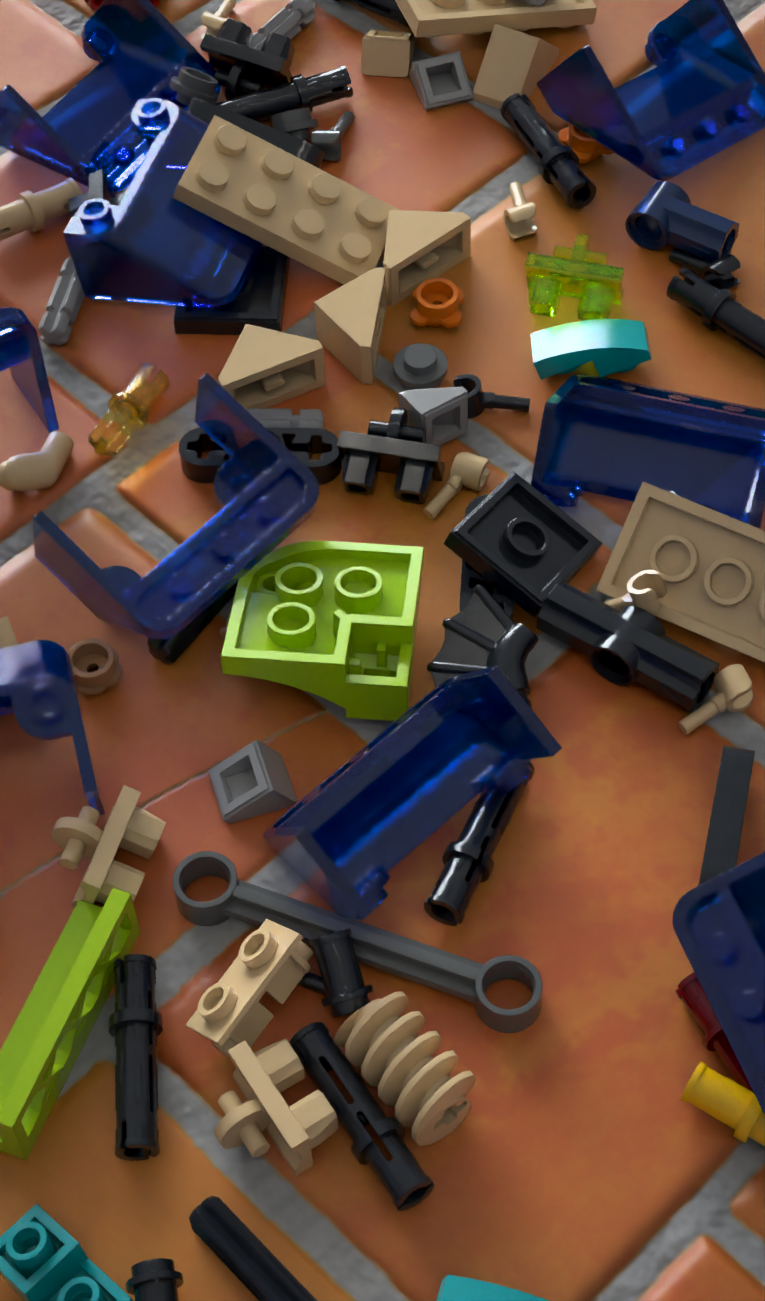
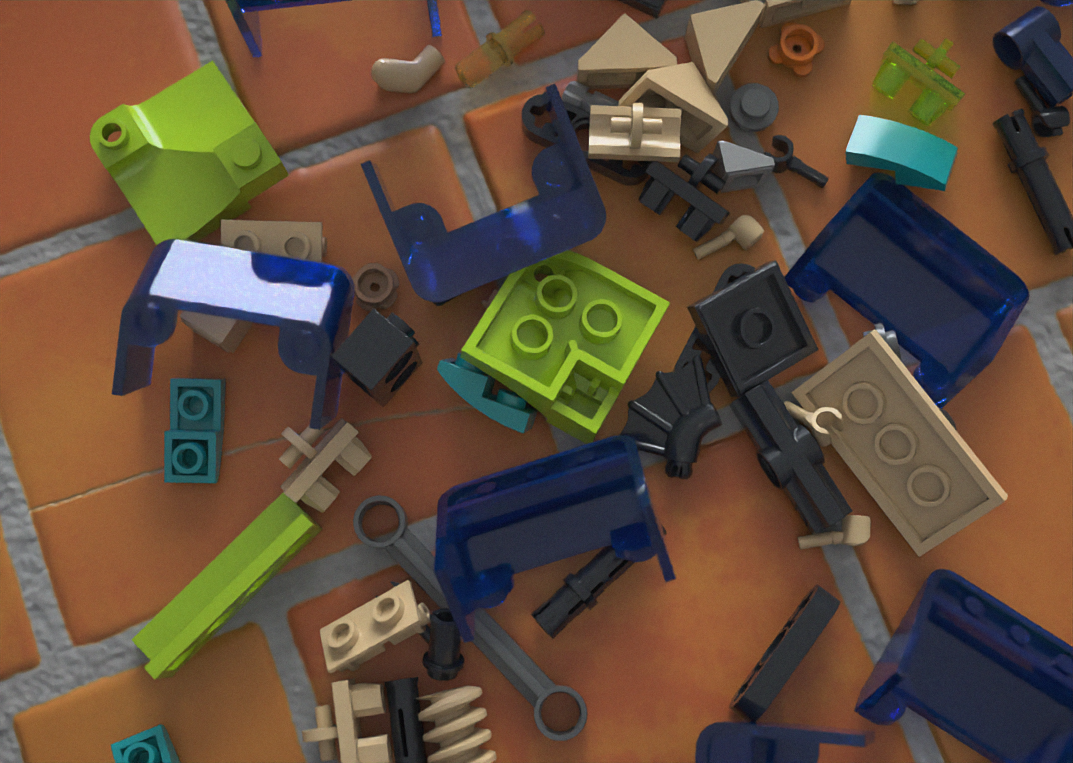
camera: 20 degrees right, 25 degrees up
black pin [109,954,163,1161] -> none
light grey slope [208,739,297,824] -> none
none -> black brick [331,308,423,408]
none -> teal slope [437,353,538,434]
none -> tan hips [588,103,681,162]
none -> tan slope [618,62,728,153]

